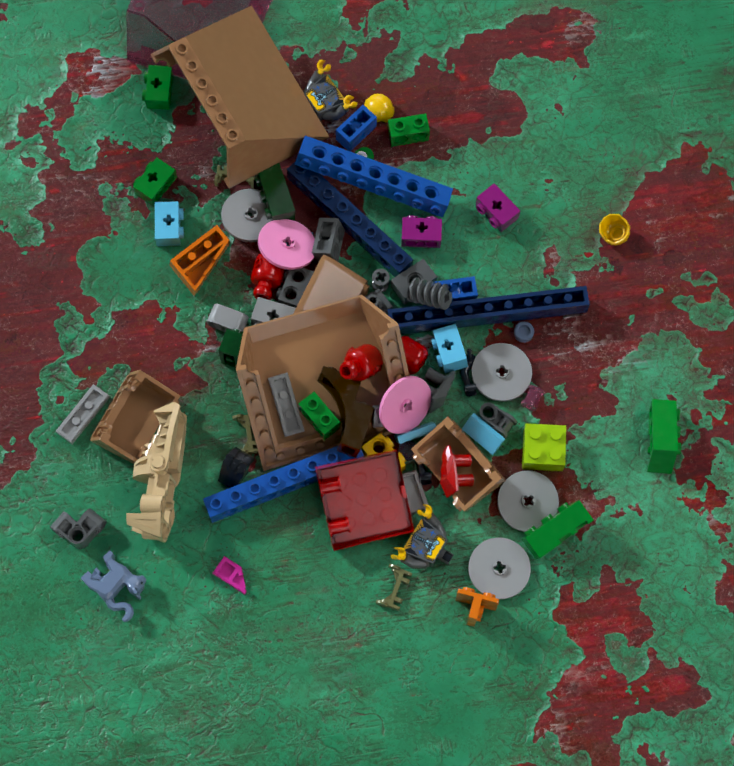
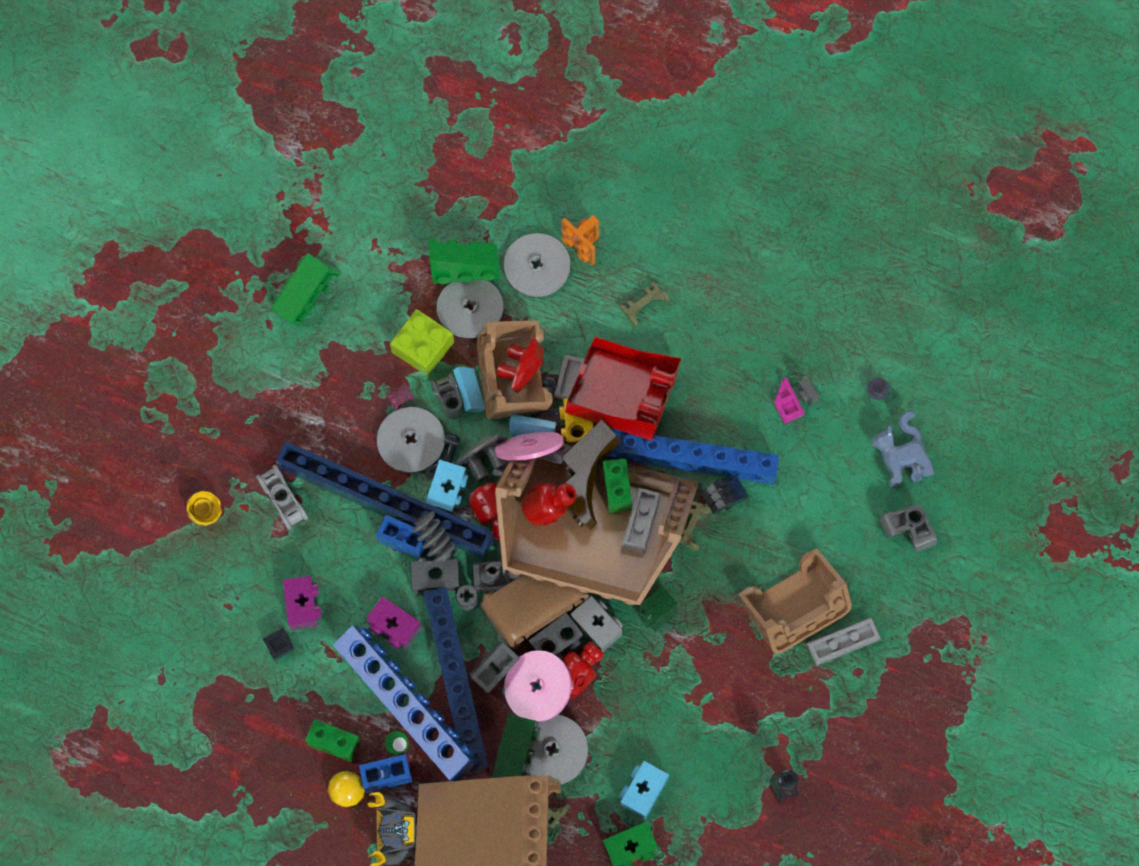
camera: 145 degrees left, 0 degrees up
tan piece [126,402,187,543] -> none
orange wedge [170,225,229,297] -> none
light grey beam [206,304,249,332] -> none
torso [391,504,454,569] -> none
sand blue tile [514,322,534,343] -> none
none -> light grey piece [256,465,308,530]
none -> black plate [263,628,295,661]
none -> black piece [769,769,799,803]
none -> dark grey plate [797,378,820,407]
none -> plate [867,378,890,400]

